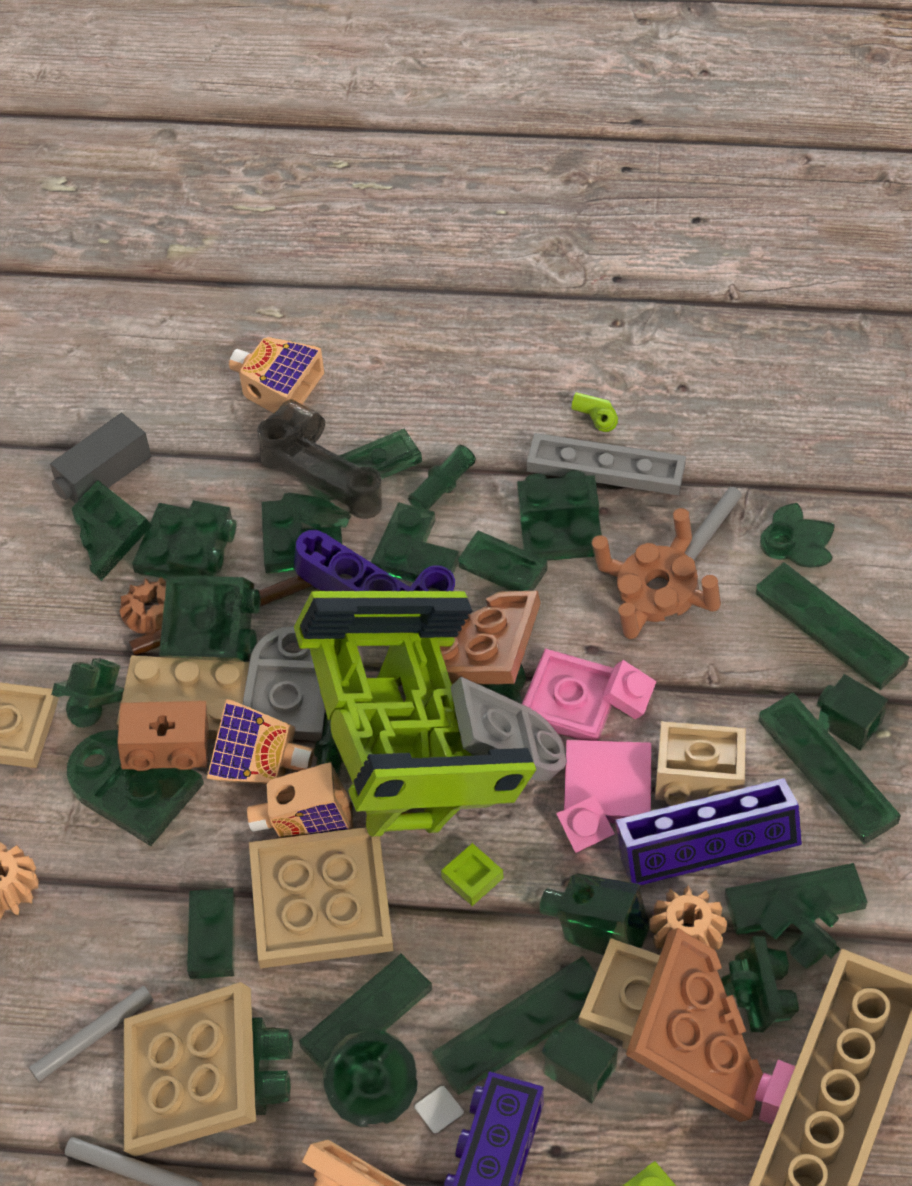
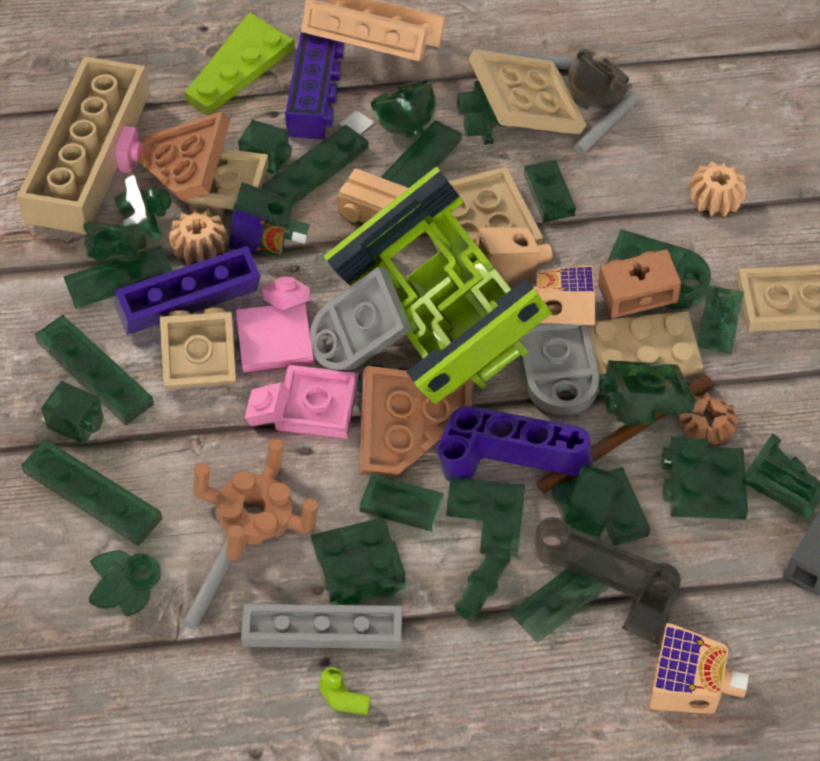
camera: 165 degrees right, 0 degrees up
none -> light nougat brick [338,168,408,223]
none -> clear smoke cylinder [567,48,632,110]

